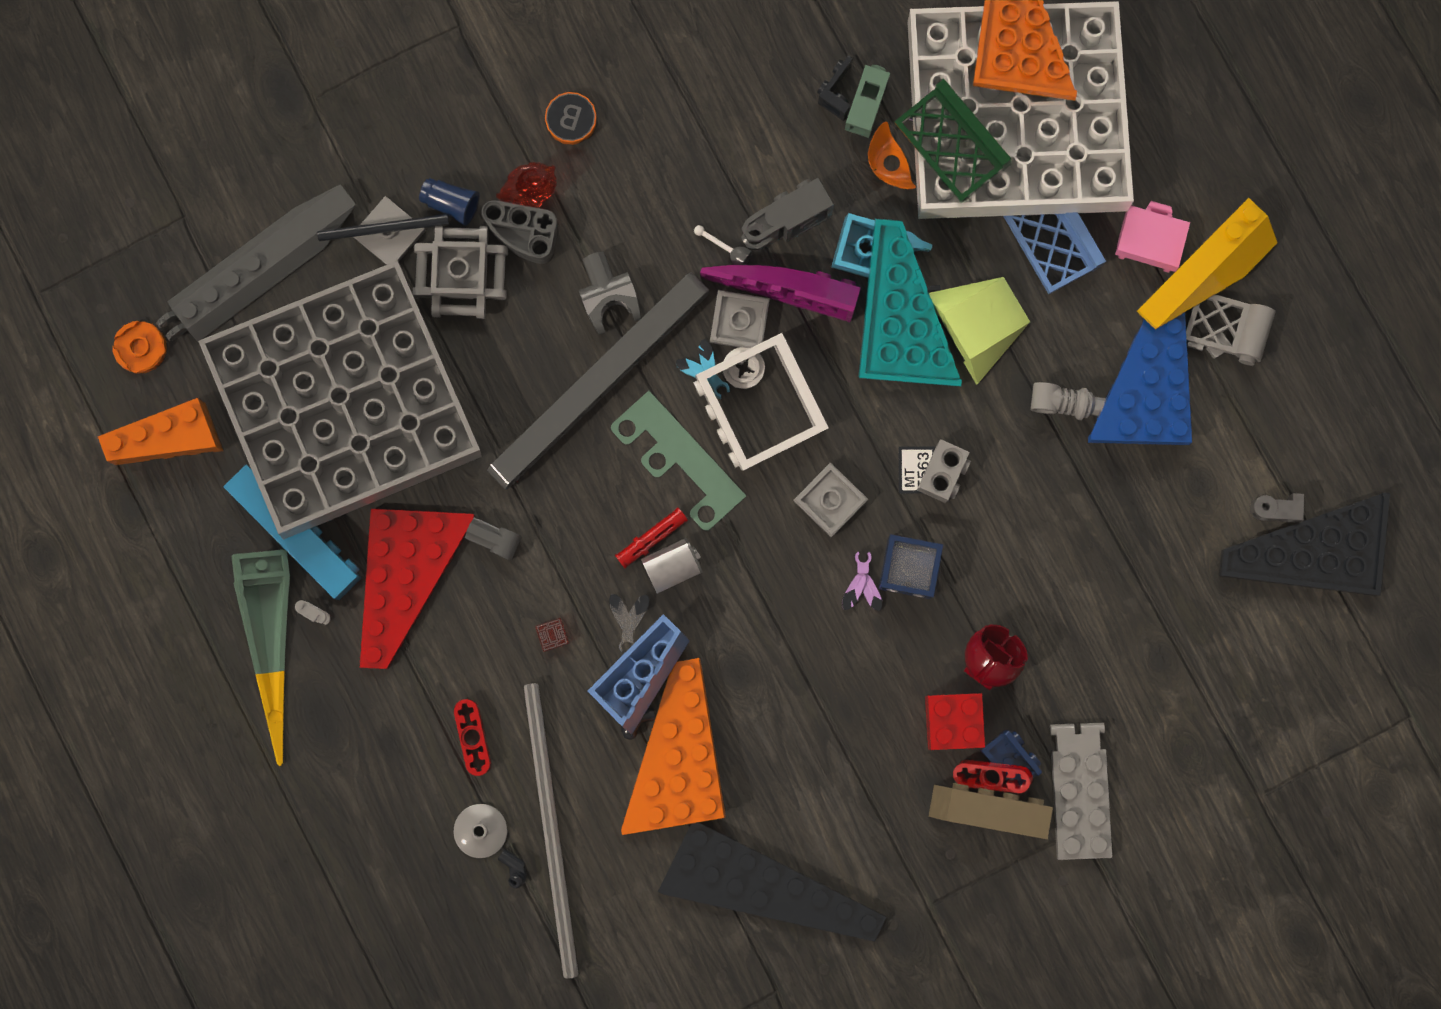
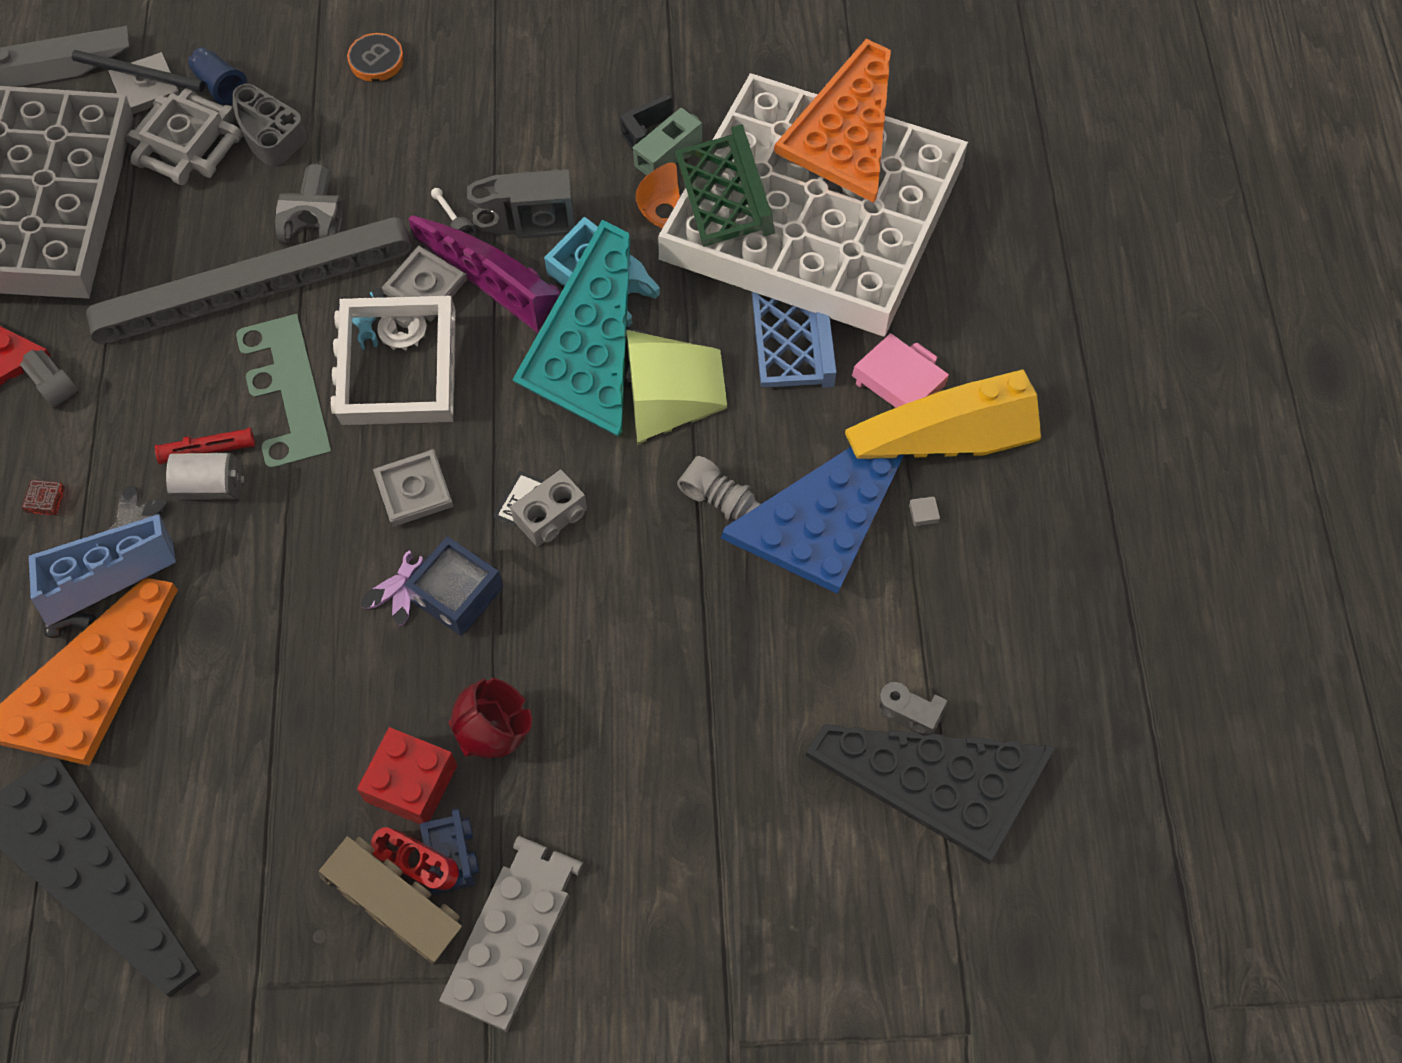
camera: 25 degrees right, 20 degrees down
clear red hair [496,162,557,208] -> none
light grey piece [1186,295,1275,366] -> none

